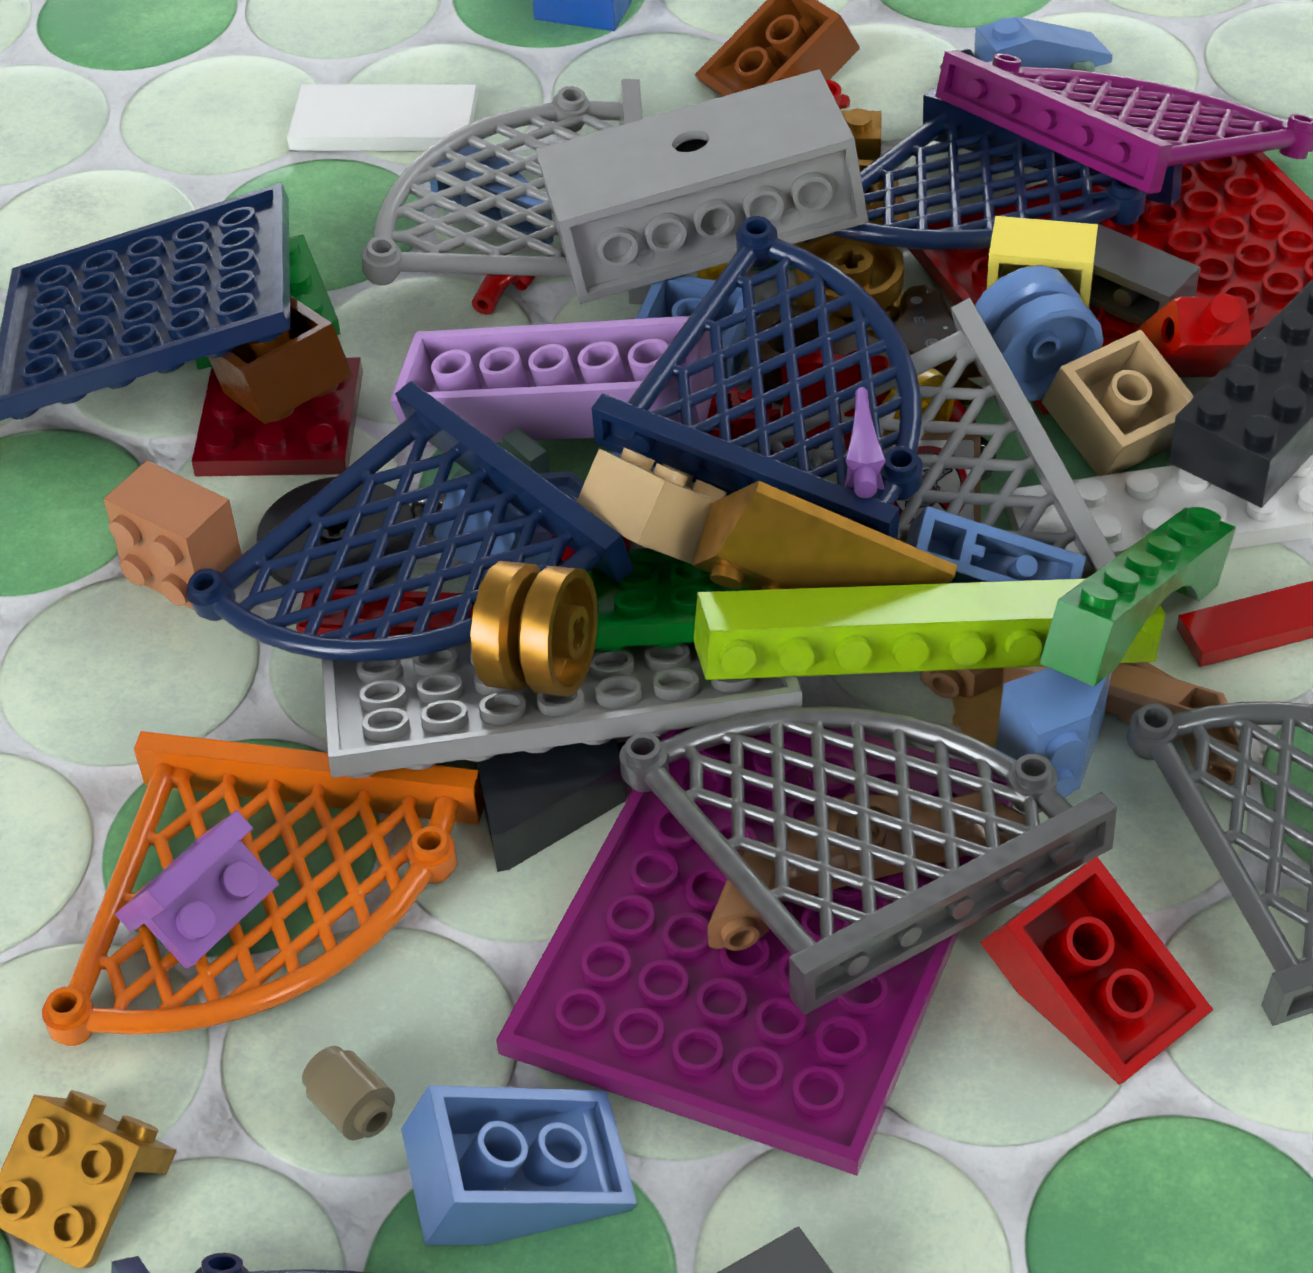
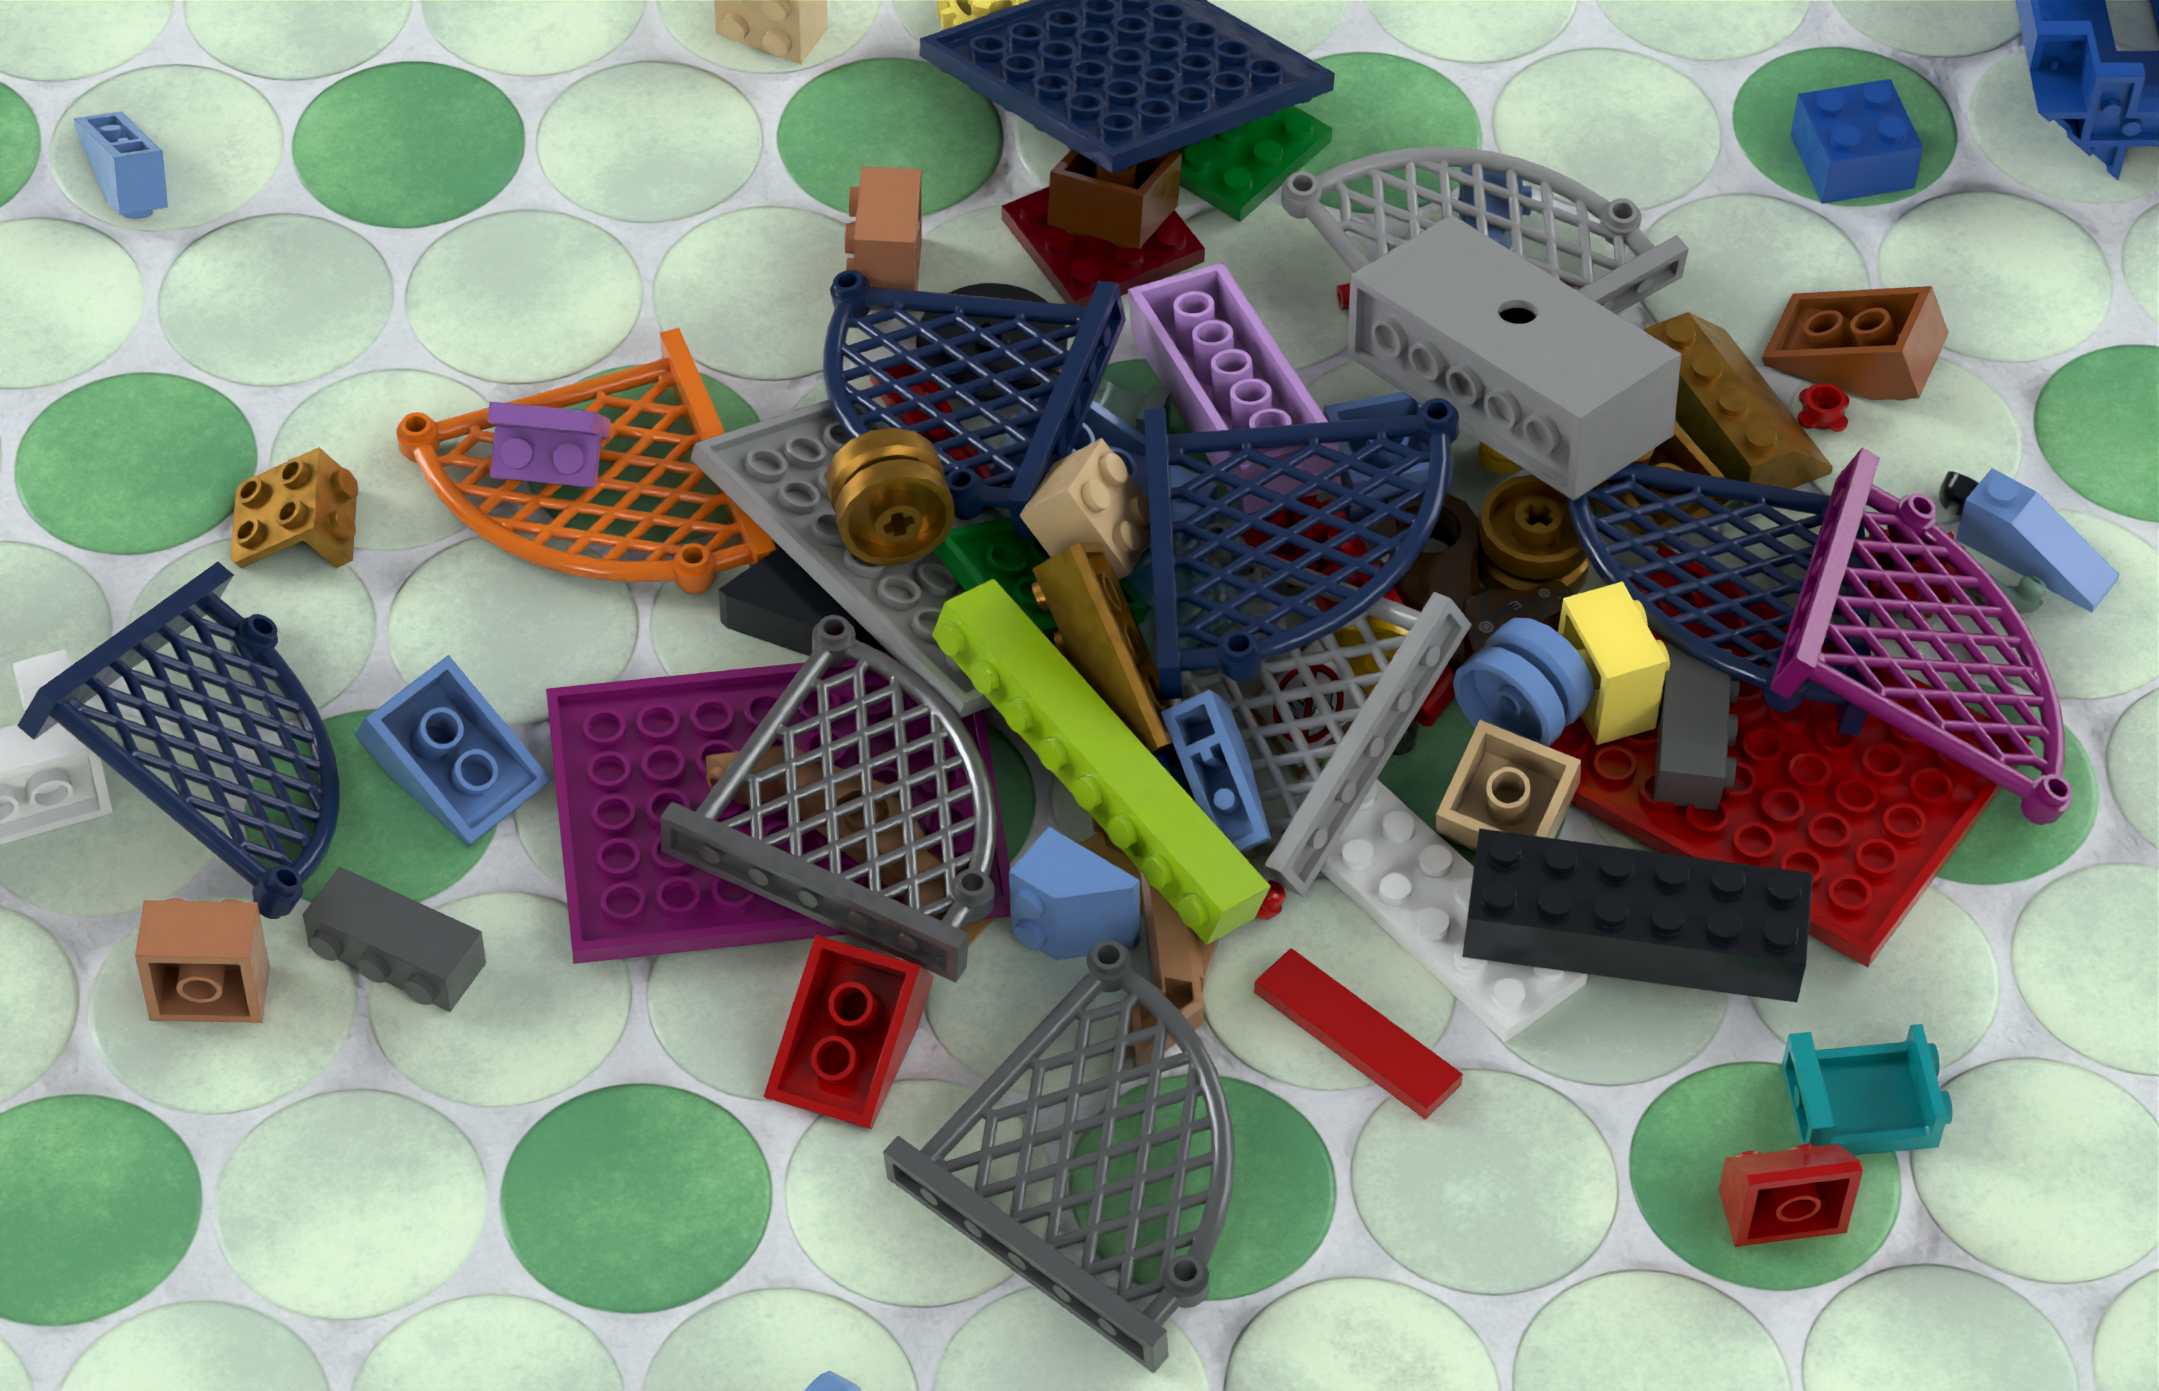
camera: 55 degrees right, 5 degrees up
white tile [287,84,478,151] -> none
dark tan brick [302,1046,395,1140] -> none
medium lavender piece [844,387,886,498] -> none
green arch [1040,507,1236,686] -> none
red torso [1136,293,1252,377] -> none

